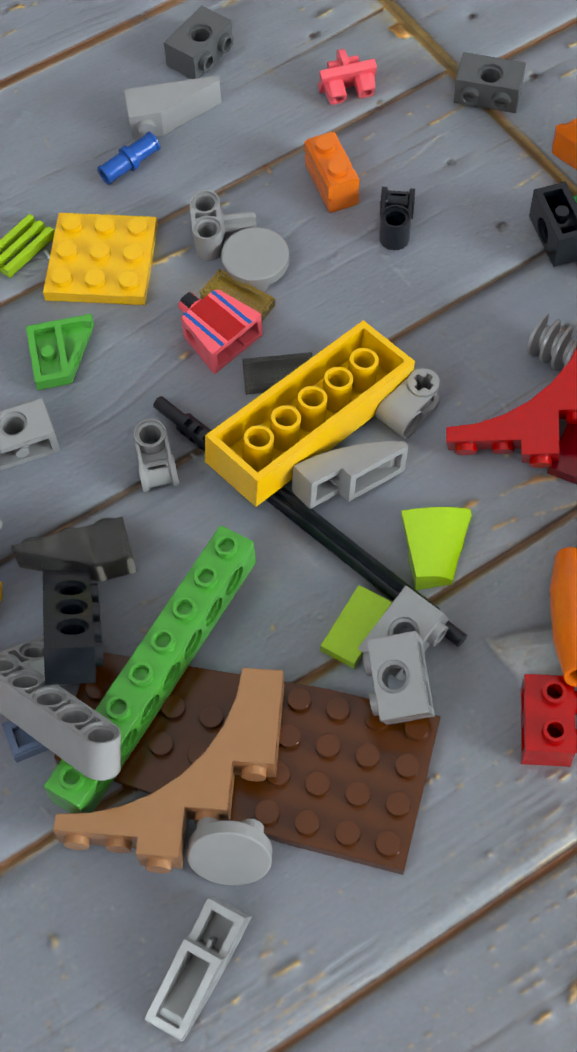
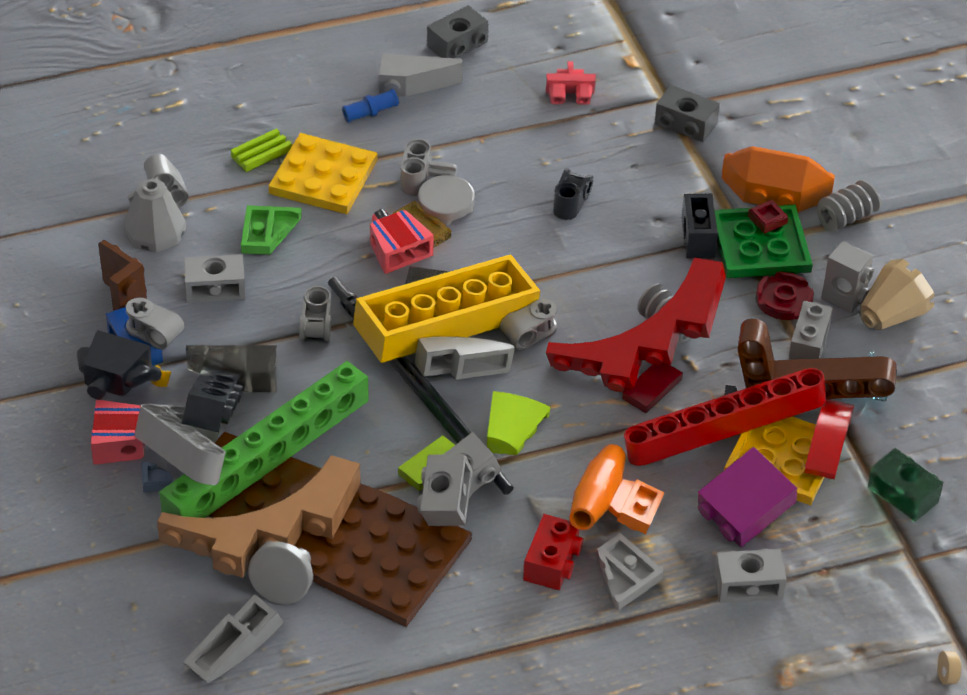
camera: 10 degrees right, 15 degrees down
orange brick [304,132,360,213] -> none

